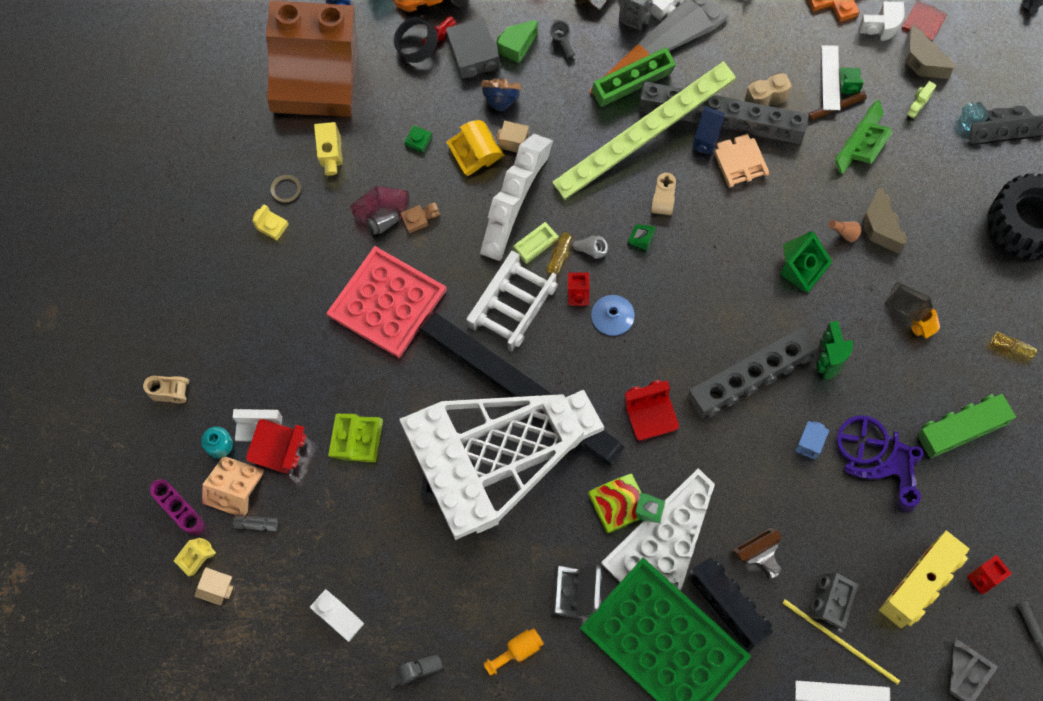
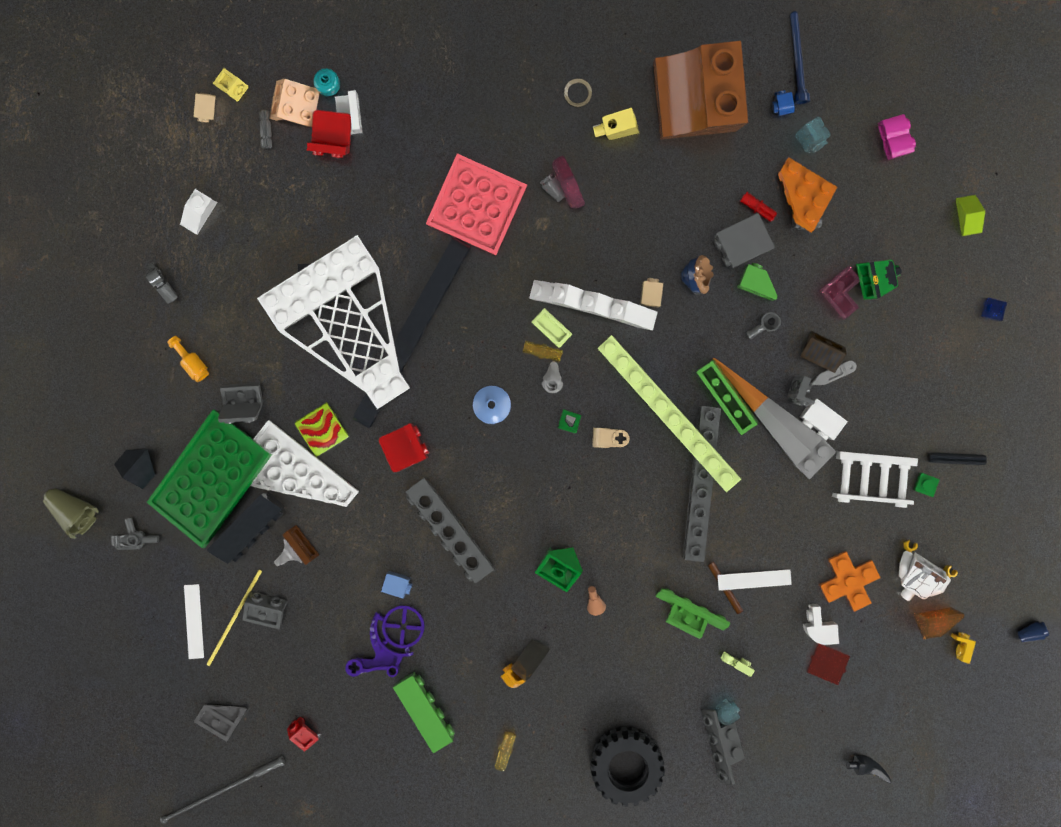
camera: 75 degrees right, 20 degrees up
tan piece [143,376,189,403] -> none
magenta beam [150,479,205,536] -> none
light yellow bracket [252,204,289,241] -> none
lime slope [328,414,383,463] -> none
black tyre [394,18,438,63] -> none
medium nougat plate [401,202,440,234] -> none
green plate [404,125,432,153] -> none
yellow brick [446,120,504,176] -> none
white fence [466,251,558,352] -> none
red bracket [568,272,590,306] -> none
green slope [636,493,665,523] -> none
dark blue slope [692,106,725,154] -> none
light nougat plate [714,134,769,188] -> none
tan brick [745,73,792,106] -> none
green brick [816,321,853,380] -> none
green bracket [839,67,864,95] -> none
dark tan slope [862,188,907,253] -> none
light yellow brick [879,530,969,629] -> none
dark tan slope [905,25,956,79] -> none

